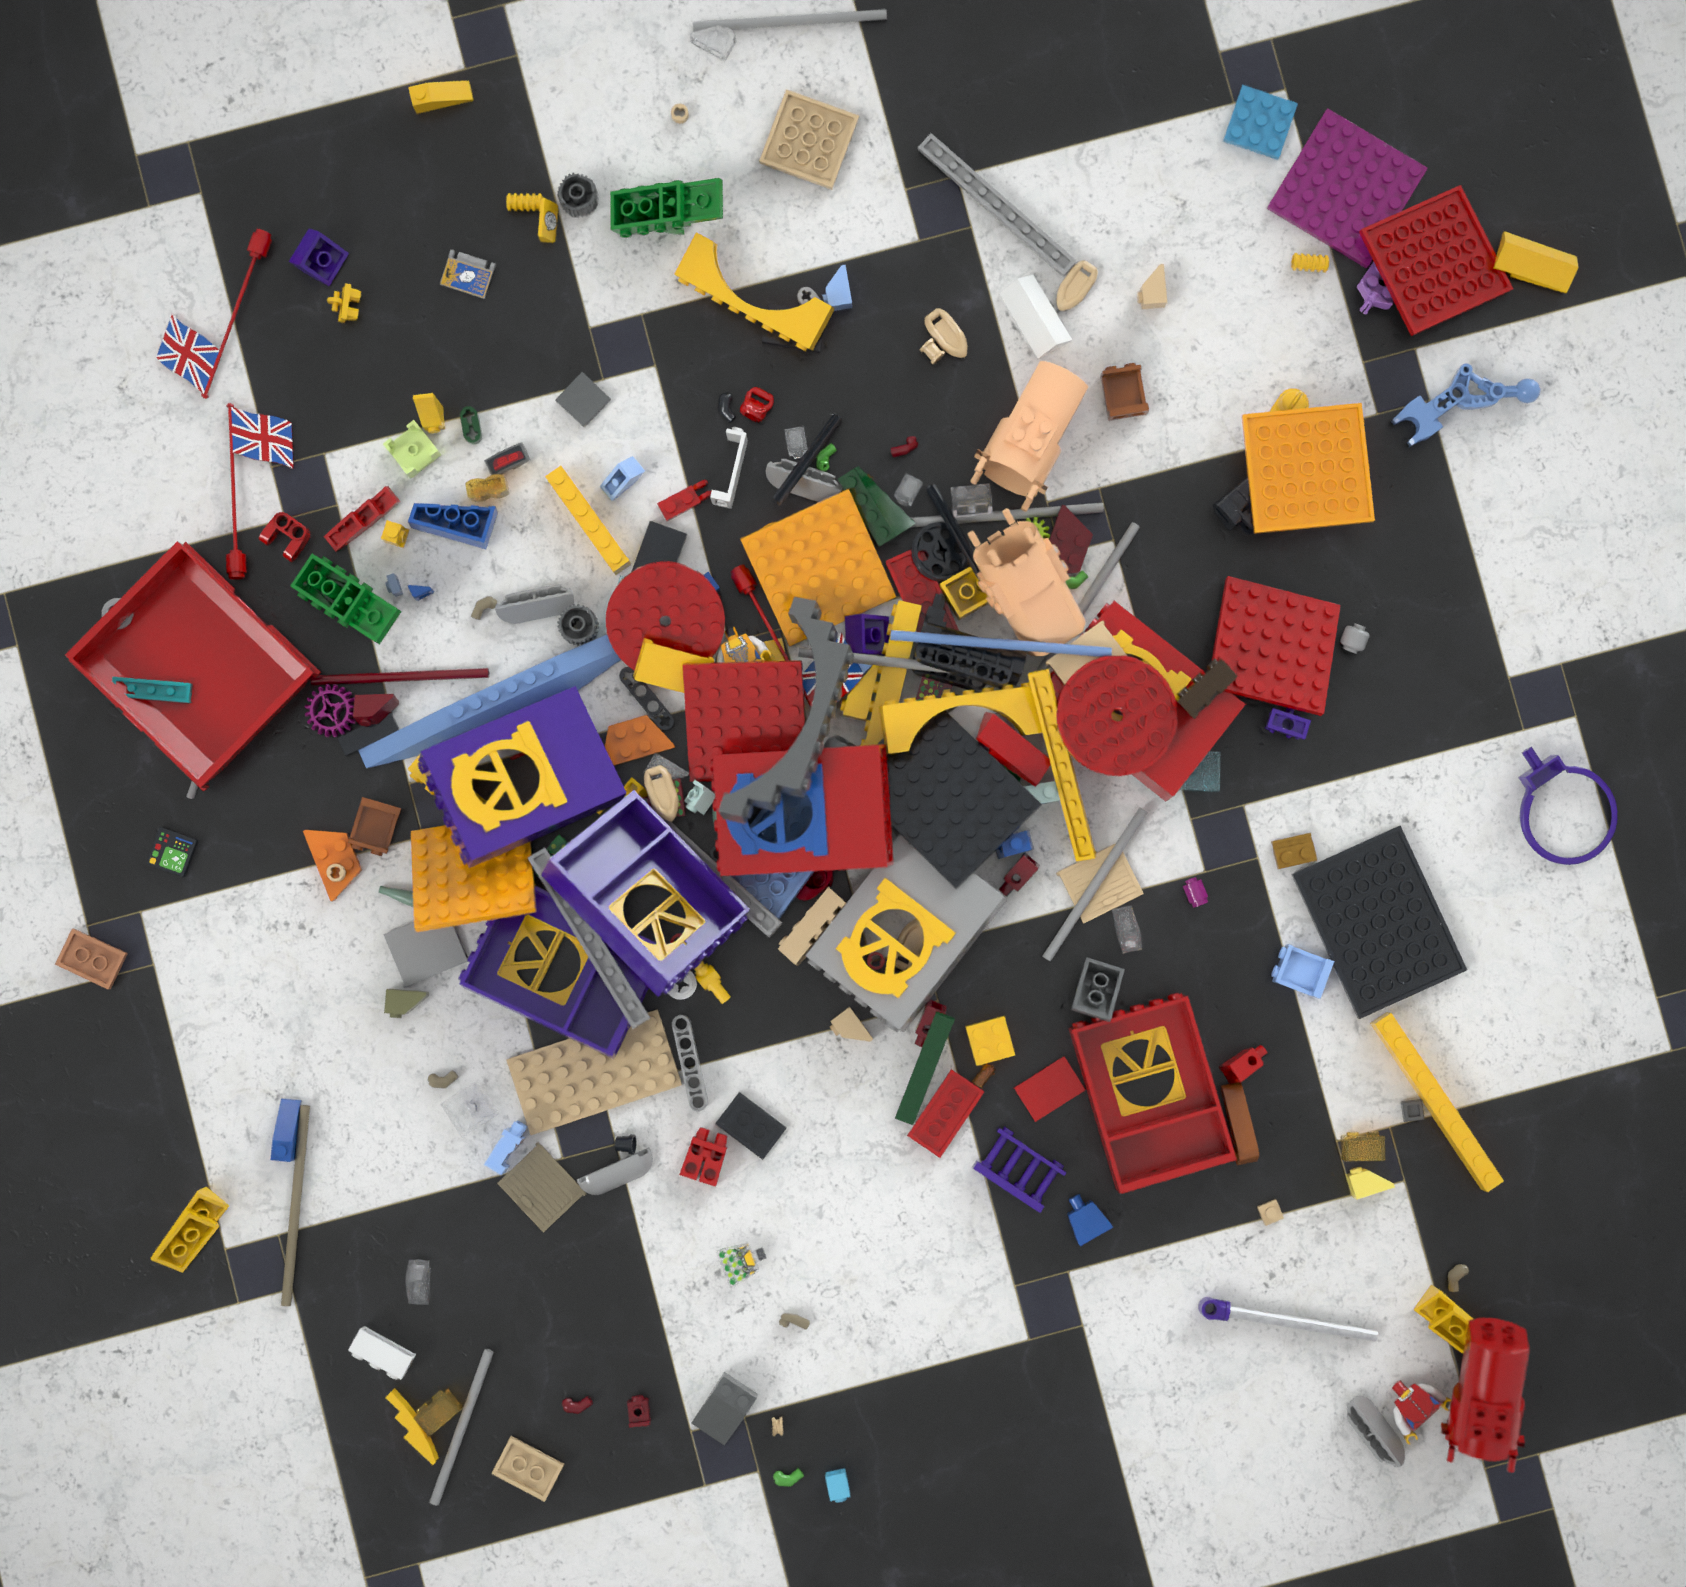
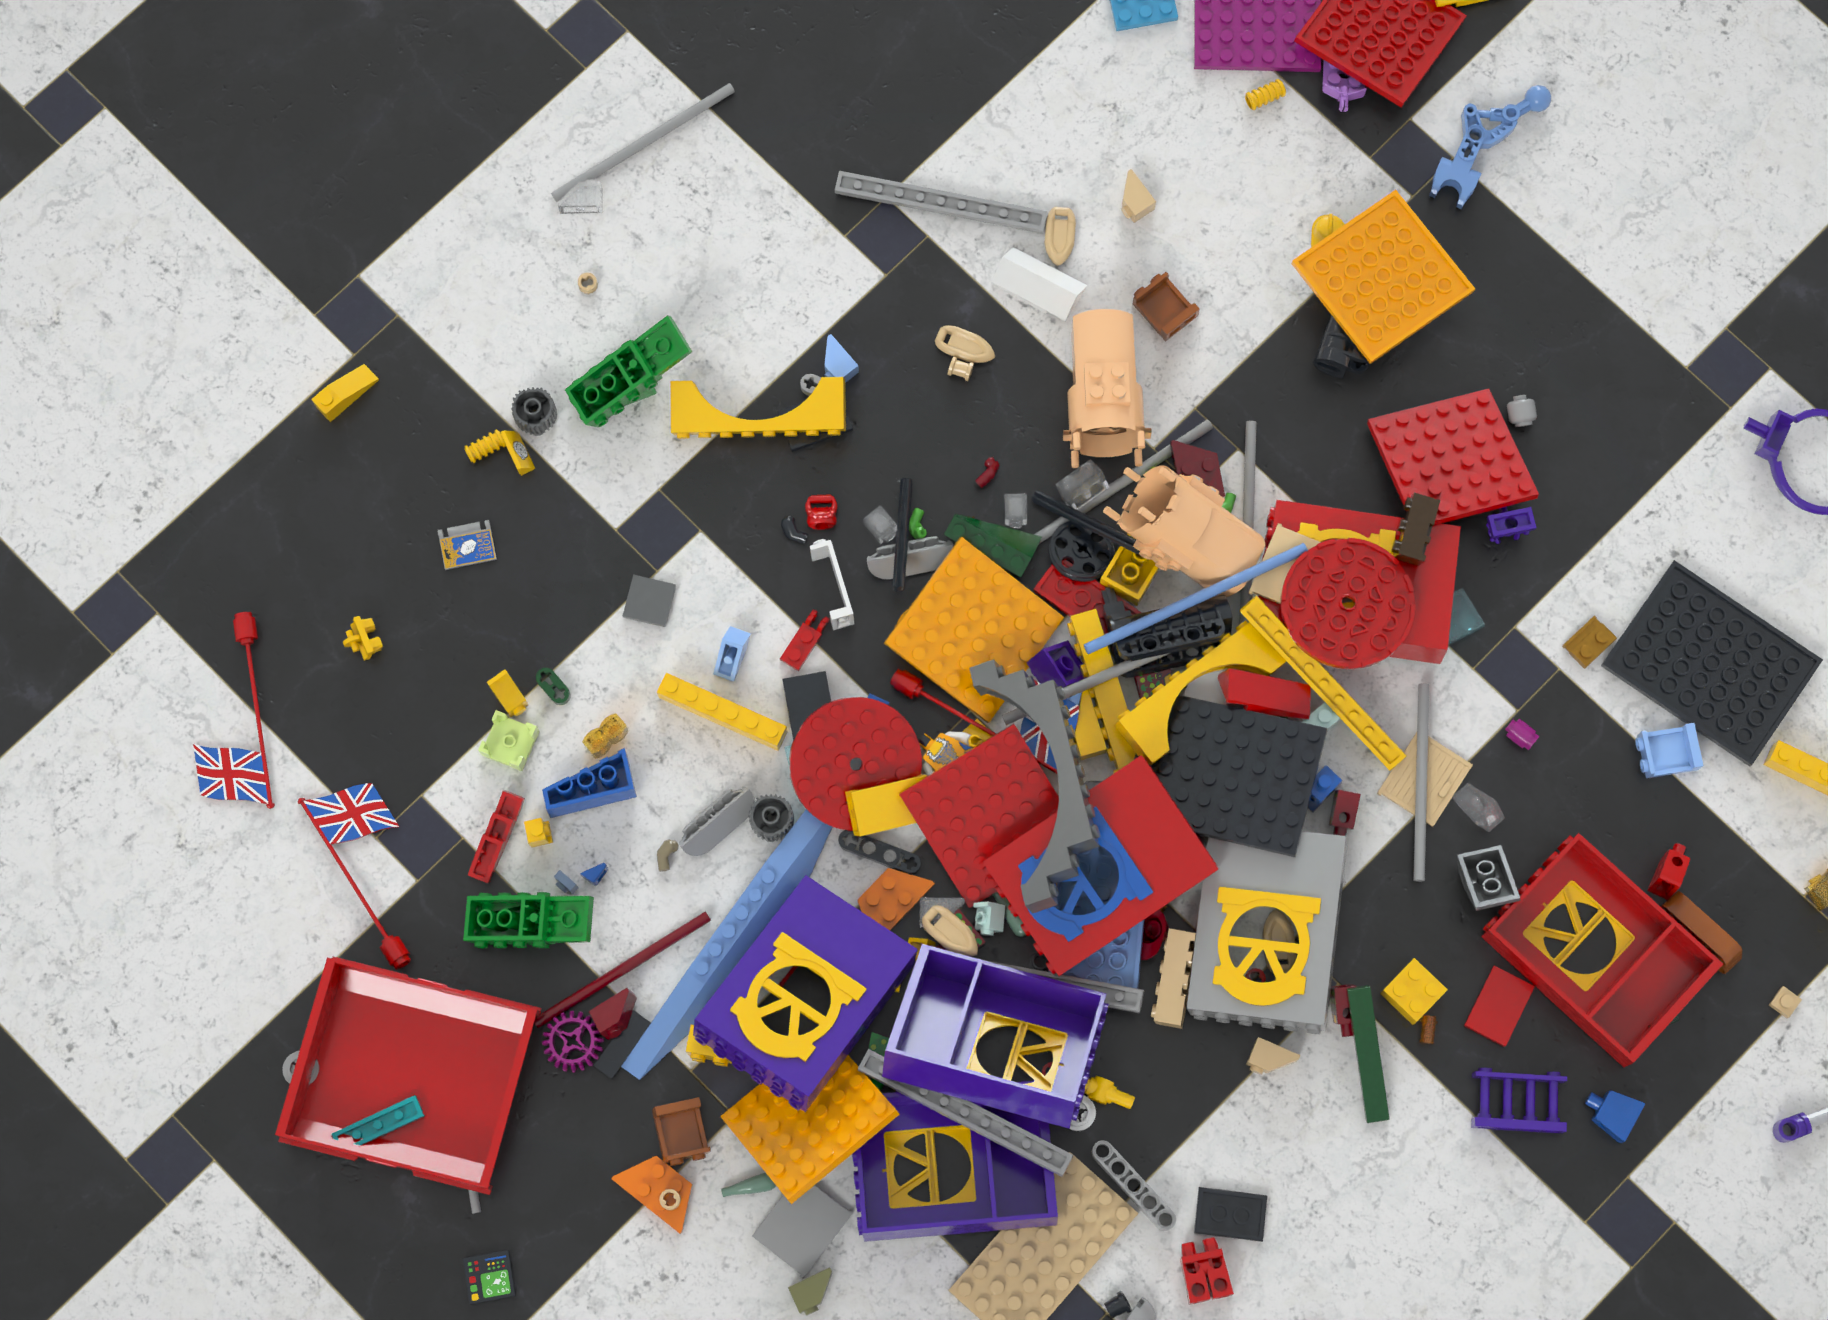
camera: 30 degrees left, 10 degrees down
red piece [259,512,310,562] -> none
dark purple slope [289,229,349,286] -> none
slope [484,443,530,478] -> none
tan plate [759,89,859,190] -> none
red plate [907,1069,984,1158] -> none

